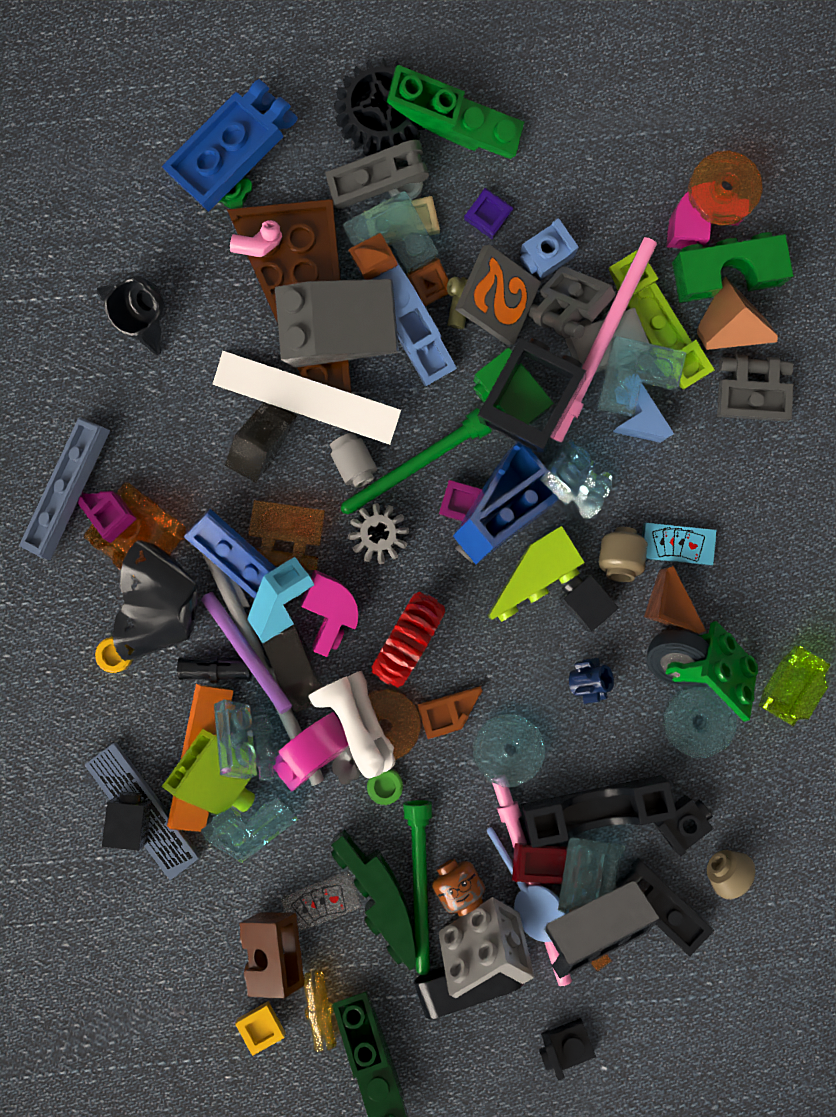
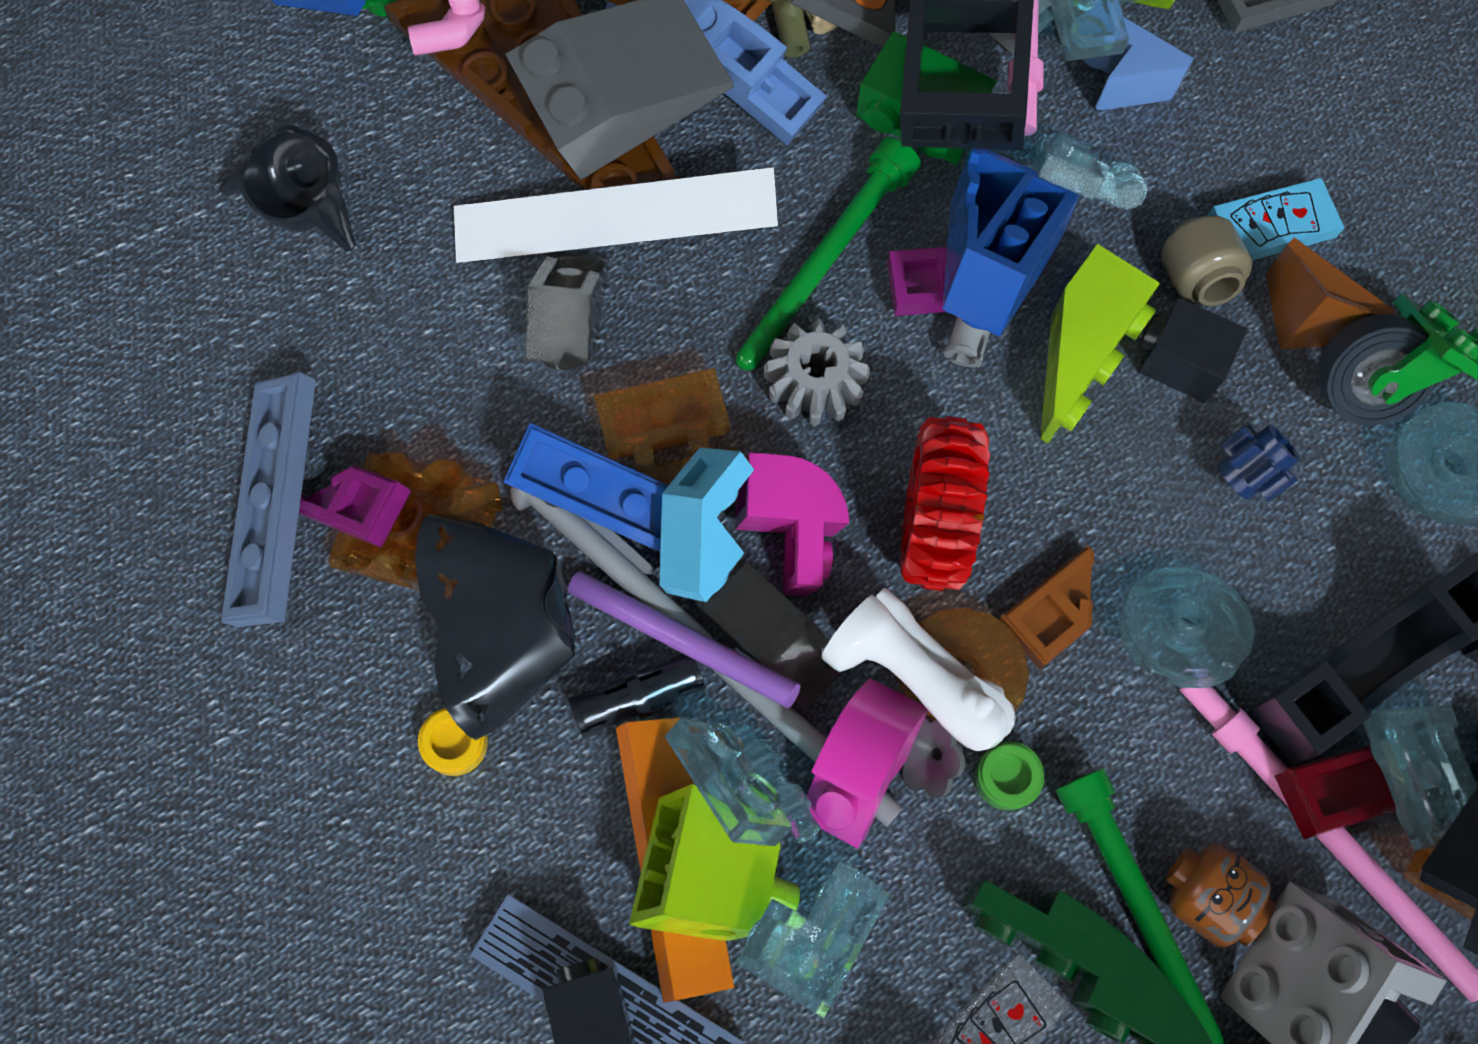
camera: 20 degrees left, 15 degrees down
light grey brick [330,432,377,488] -> none
light blue piece [487,827,566,942] -> none

